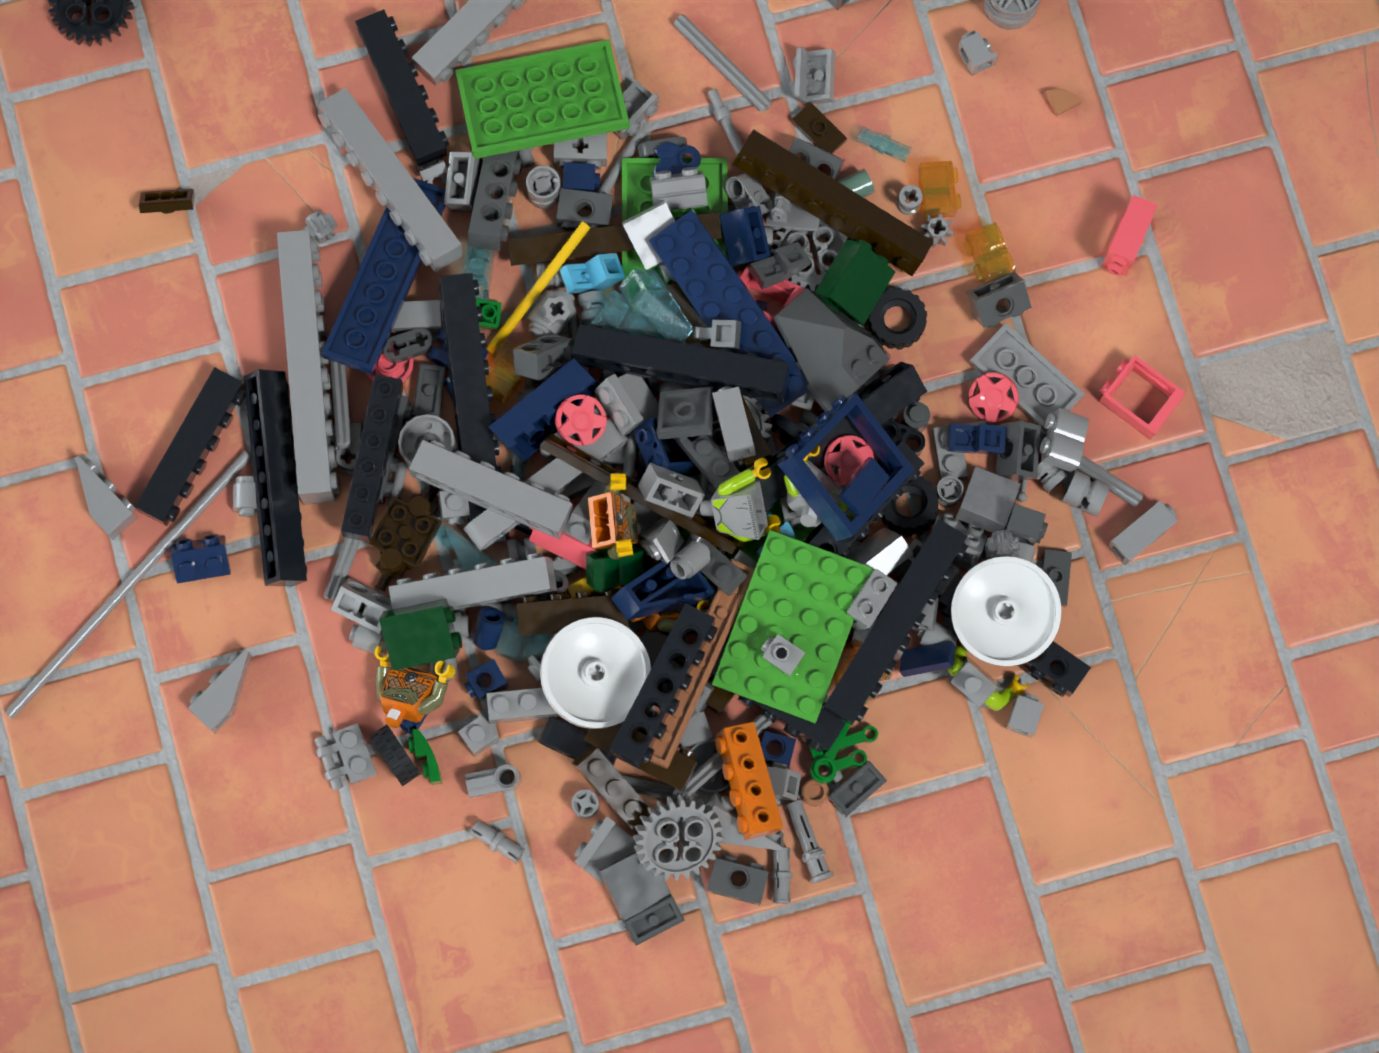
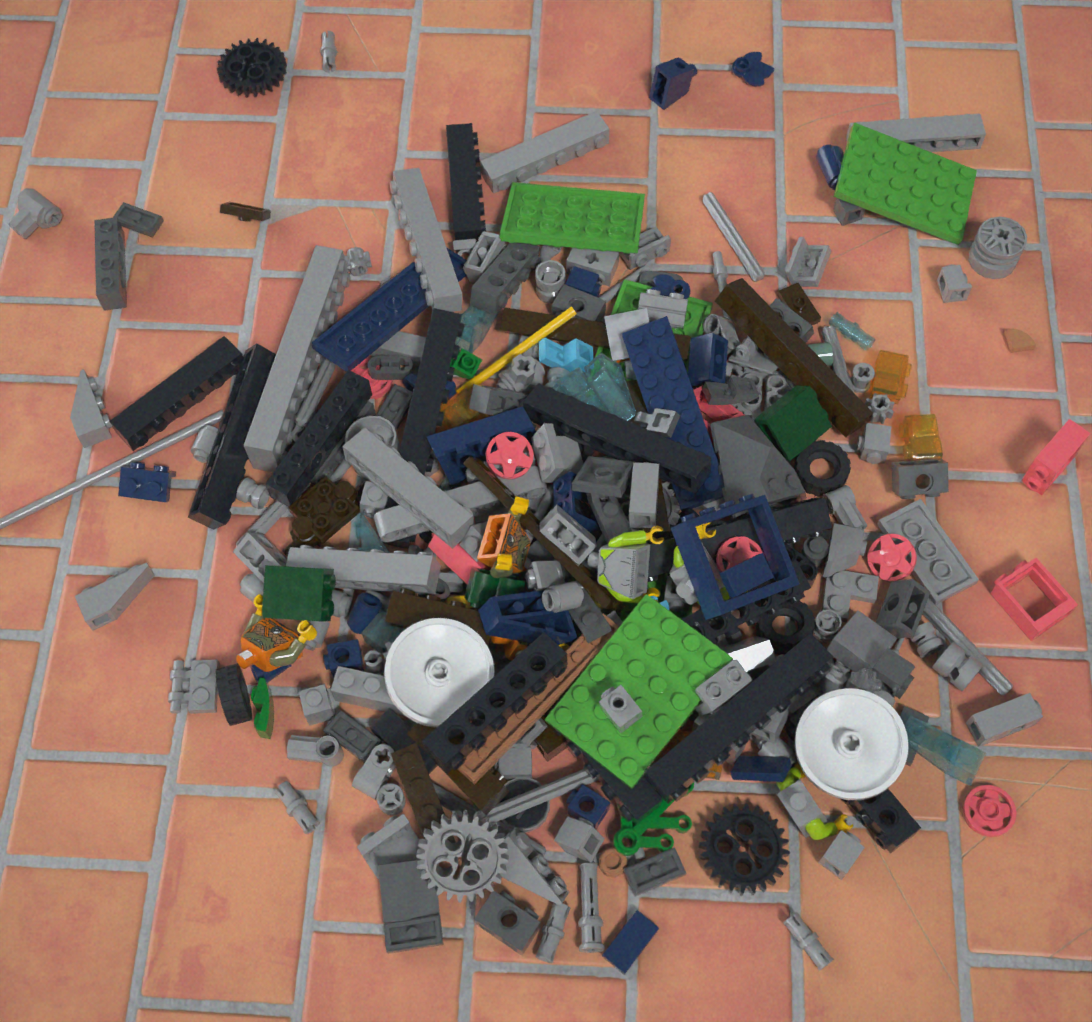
camera: 25 degrees right, 15 degrees down
orange brick [715,722,783,840] -> none
dark blue slope [947,423,1006,454] -> none
light grey brick [1040,408,1089,472] -> none
none -> dark grey brick [94,217,127,311]
none -> dark grey plate [113,202,164,238]
none -> light grey wheel [236,478,270,509]
none -> dark grey plate [323,710,382,763]
none -> light grey piece [352,744,396,800]
none -> light grey pin [364,650,385,675]
none -> dark blue tile [602,910,659,975]
none -> black gear [698,803,790,896]
none -> light grey pin [783,912,834,971]
none -> light grey axle [822,325,854,392]
none -> light grey piece [822,485,867,530]
none -> light grey slope [823,523,867,578]
none -> light grey brick [857,423,891,464]
none -> clear light blue slope [905,715,986,786]
none -> coral wheel [963,785,1016,837]

